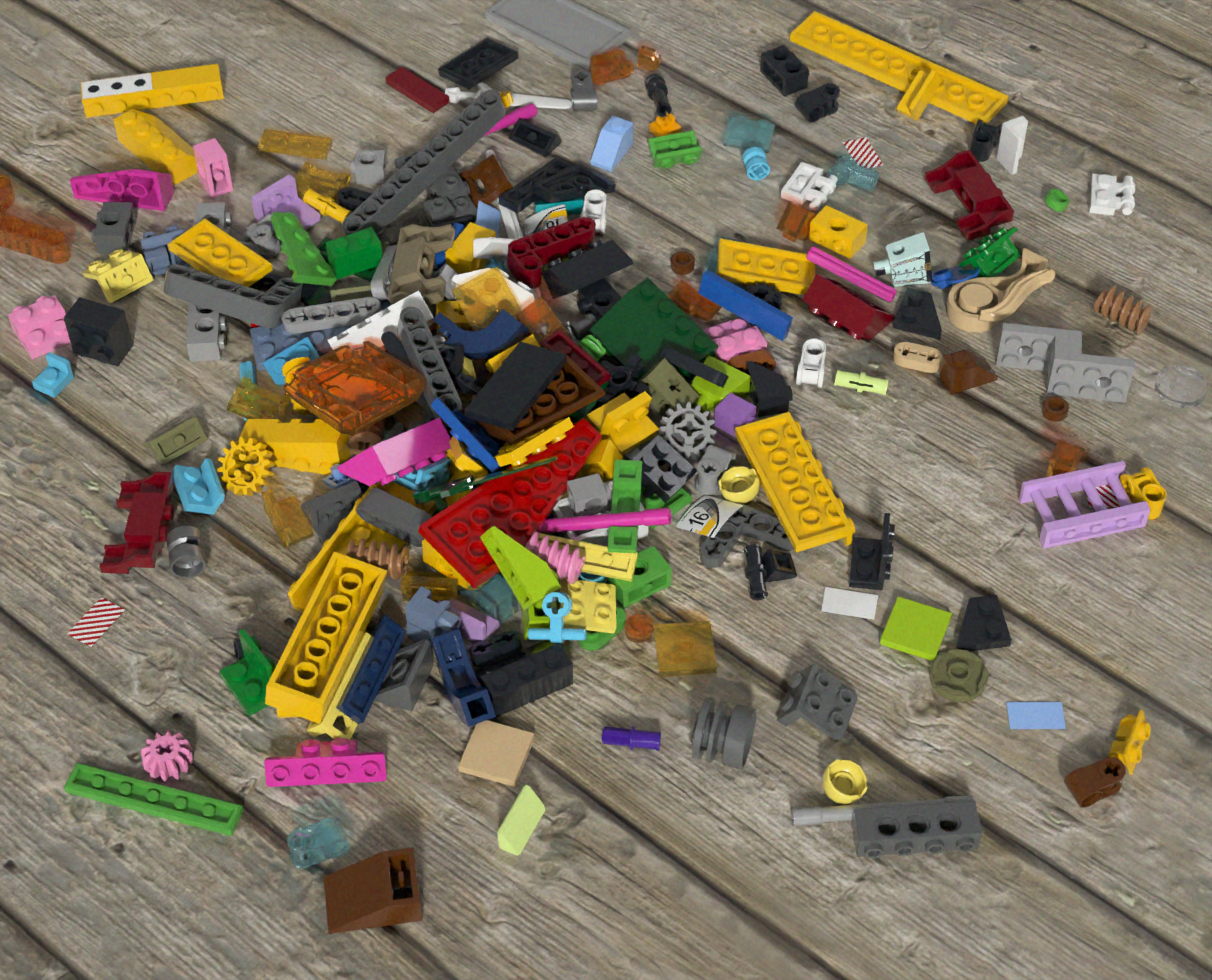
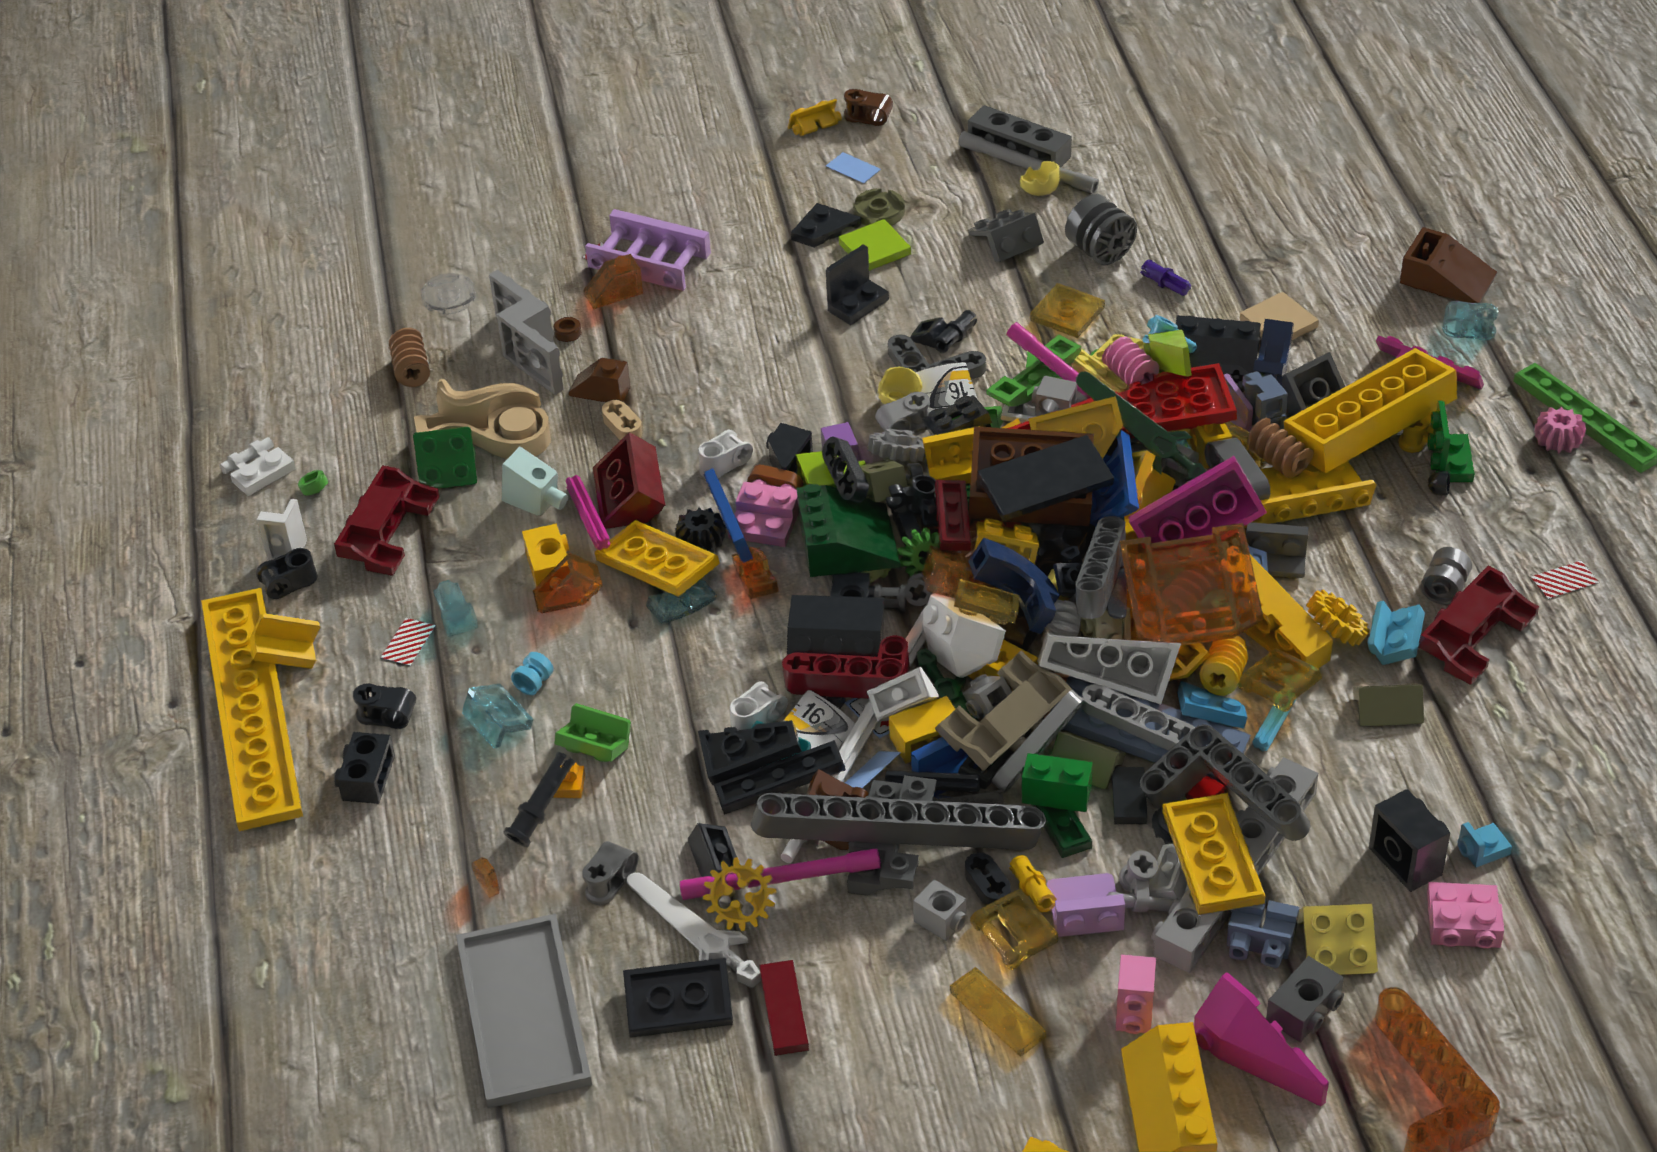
camera: 140 degrees left, 5 degrees down
clear yellow panel [261,489,314,548] -> none
bright green wing [270,211,337,286] -> none
yellowish green slope [497,785,545,856] -> none
clear orange piece [589,49,634,85] -> none
light blue slope [591,116,633,172] -> none
clear orange tile [625,614,653,643] -> none
reddish brown tile [670,251,695,275] -> none
yellow bracket [735,412,855,553] -> none
white plate [781,162,838,211] -> none
white sticker [821,587,878,620] -> none
yellowish green pin [834,369,889,396] -> none
black wing [893,287,942,340] -> none
blue plate [931,266,980,289] -> none
yellow piece [1120,467,1167,520] -> none

